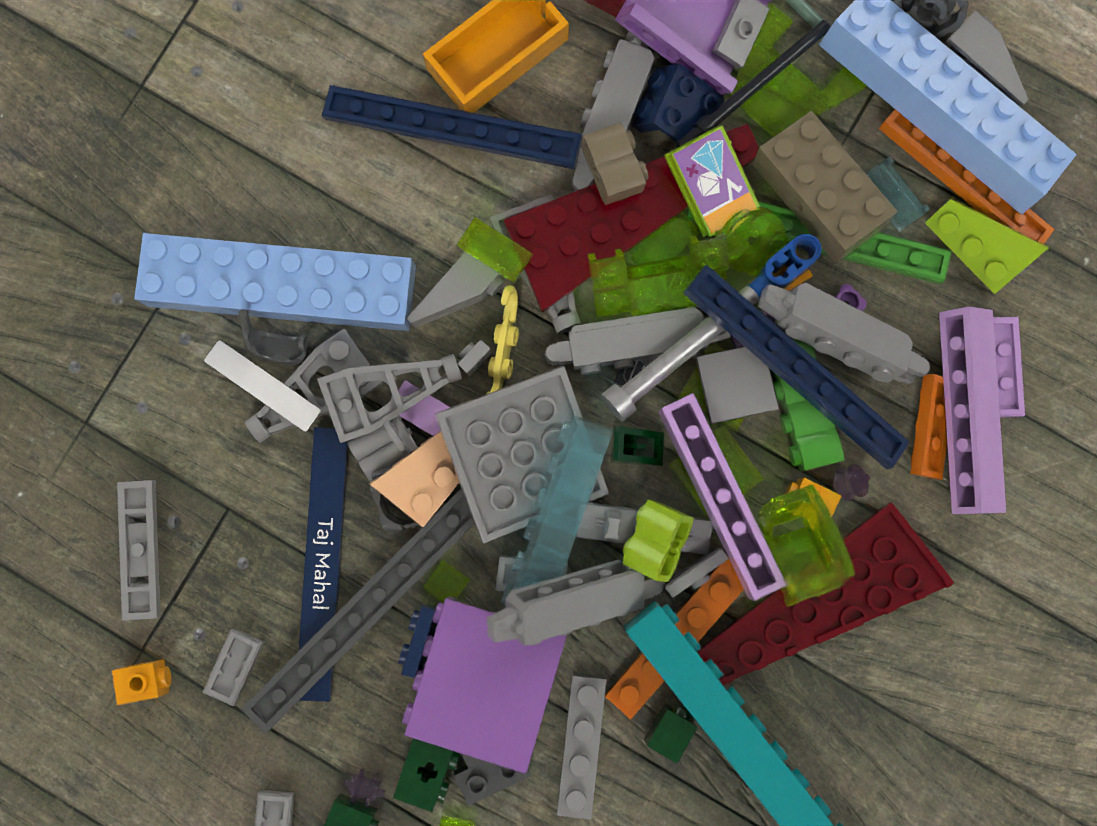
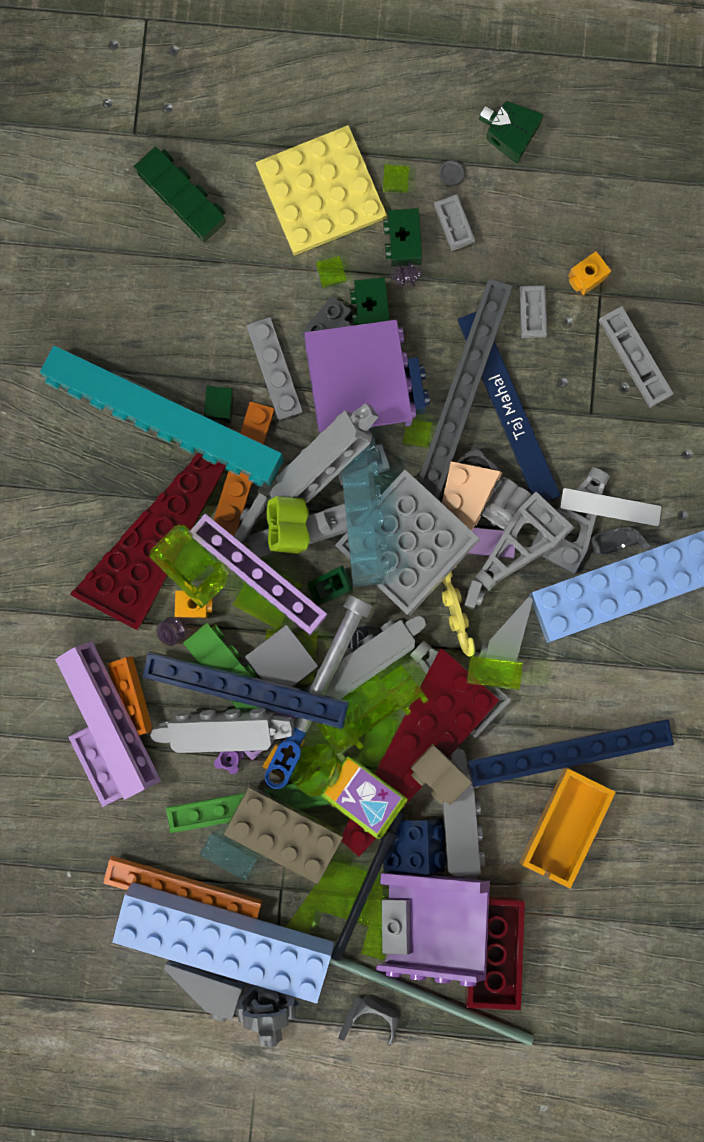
camera: 155 degrees right, 0 degrees up
lime wing [925,198,1049,294] -> none

